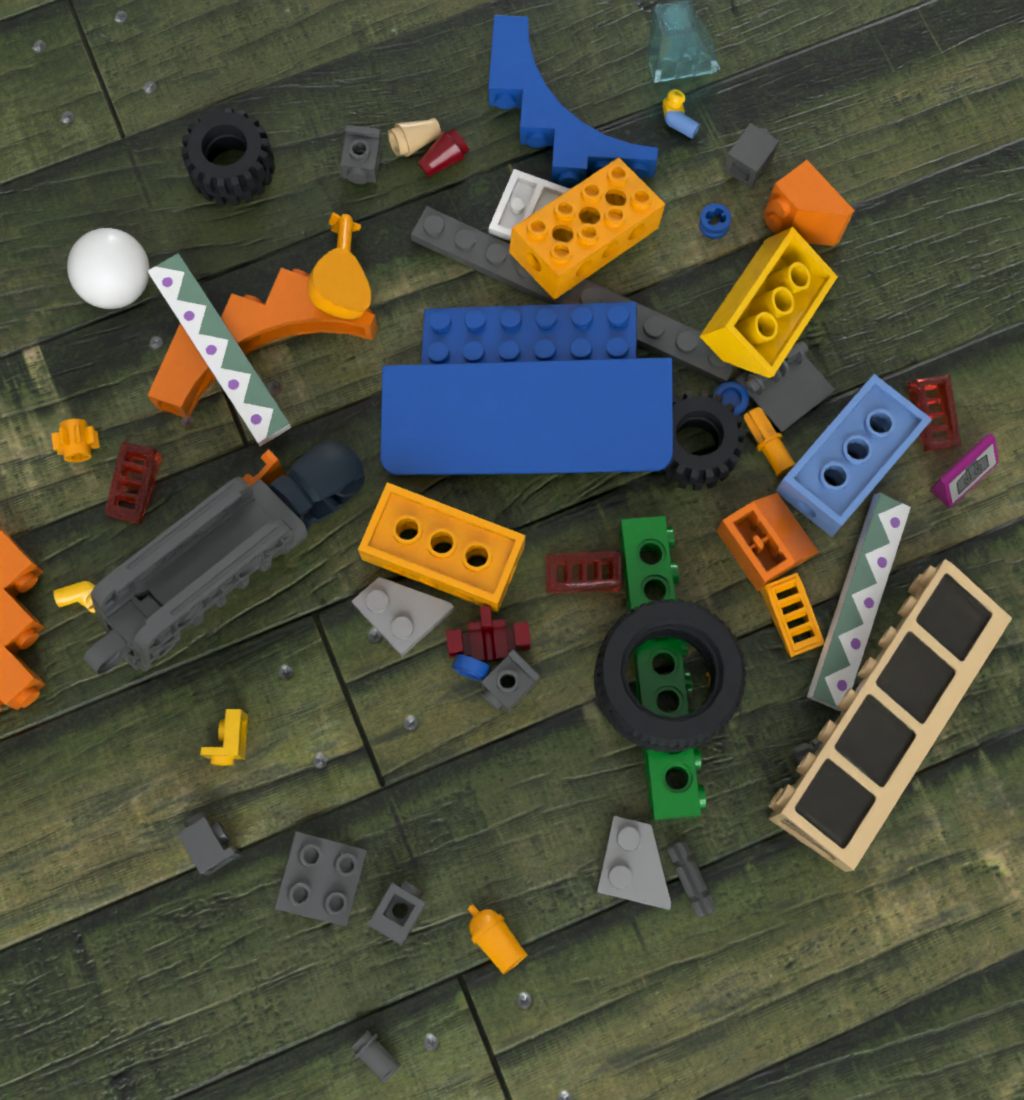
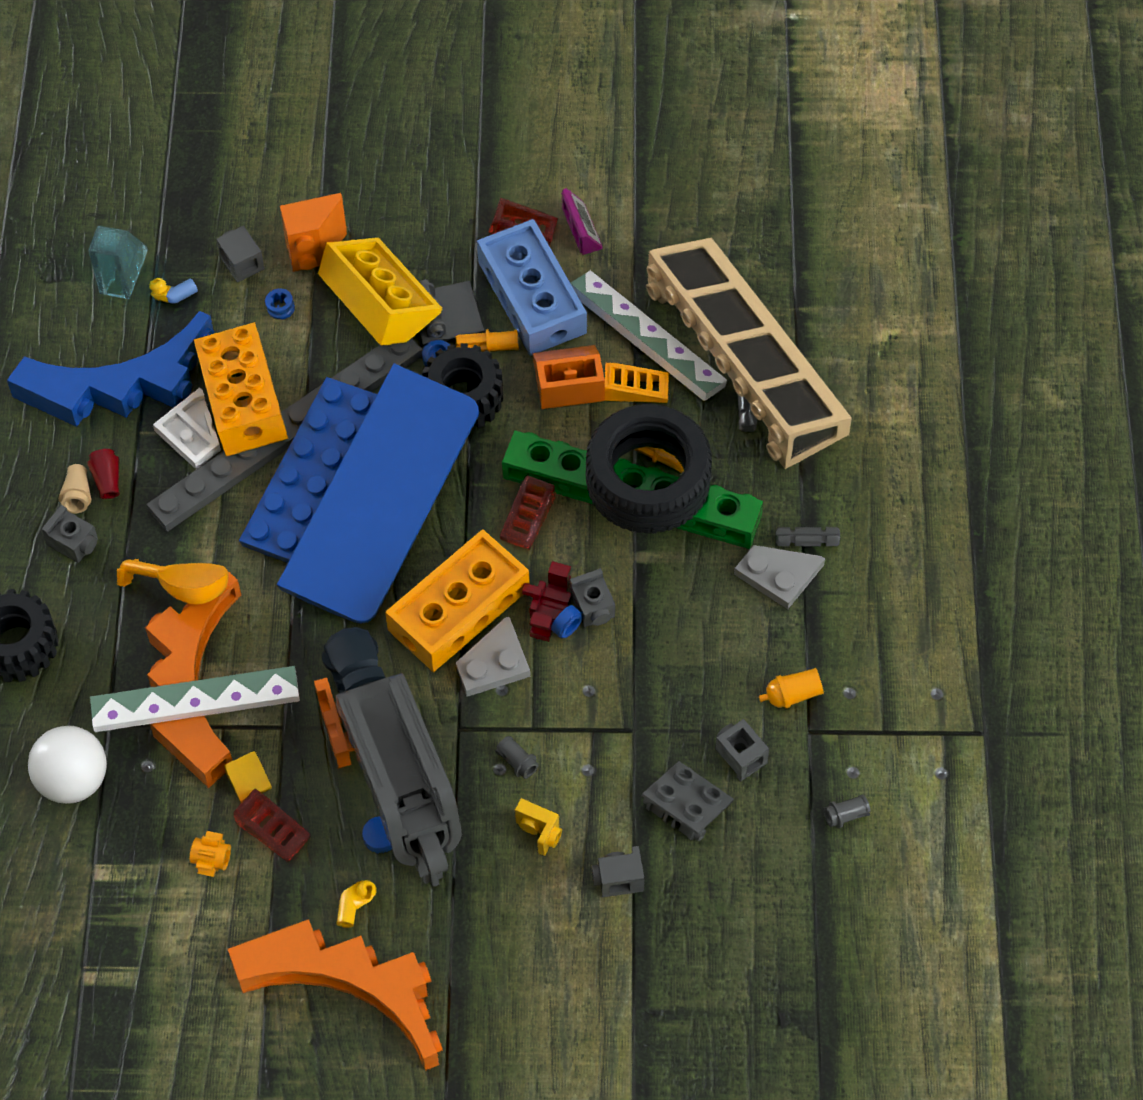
camera: 65 degrees left, 15 degrees down
none -> yellow slope [224,751,272,803]
none -> dark grey pin [495,736,539,779]

